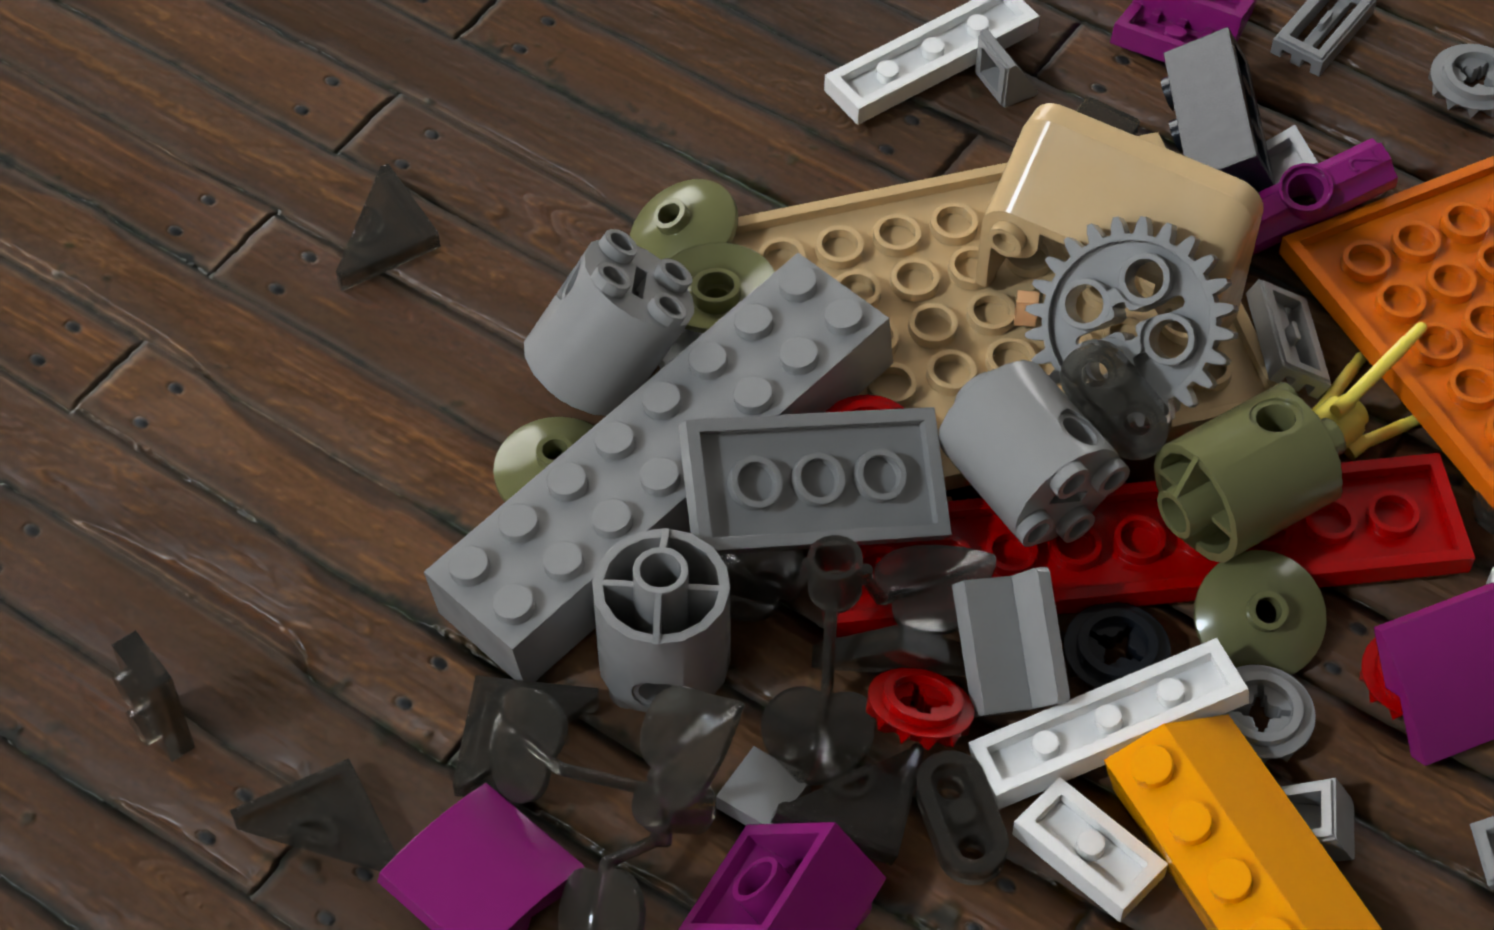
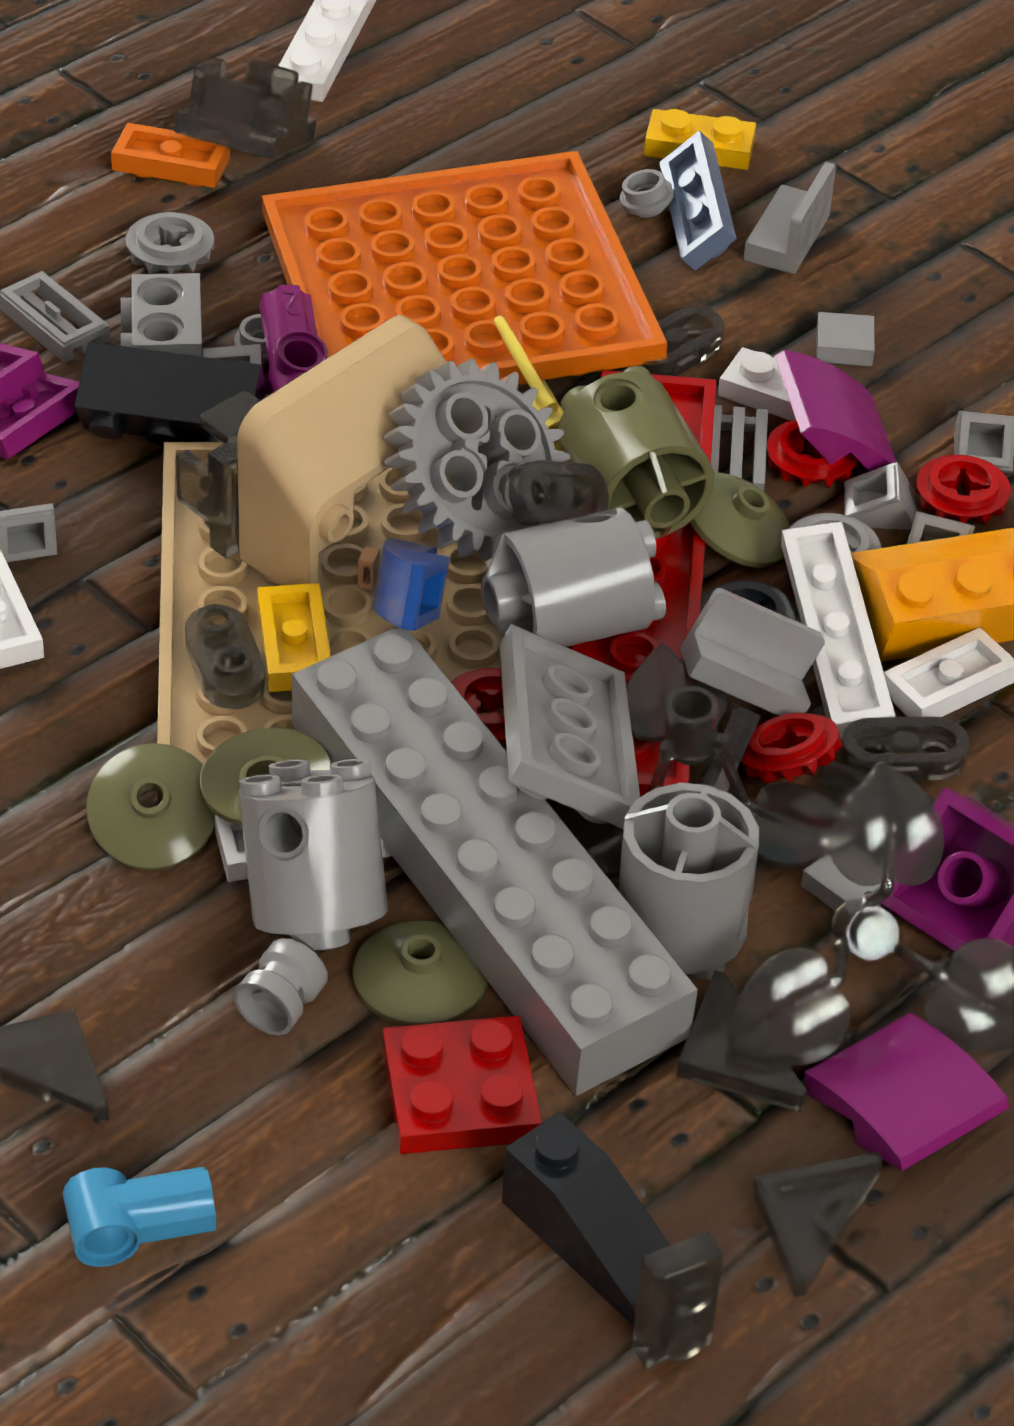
camera: 80 degrees left, 10 degrees down
none -> dark azure piece [63,1167,216,1267]
none -> light grey brick [121,273,202,357]
none -> clear smoke plate [185,604,265,709]
none -> light grey wheel [234,938,328,1036]
none -> yellow plate [257,583,331,692]
none -> blue slope [372,538,450,631]
none -> red plate [382,1015,542,1154]
none -> black slope [502,1112,703,1340]
none -> light grey tile [711,405,768,491]
none -> light grey slope [844,462,916,530]
none -> red gear [915,455,1011,525]

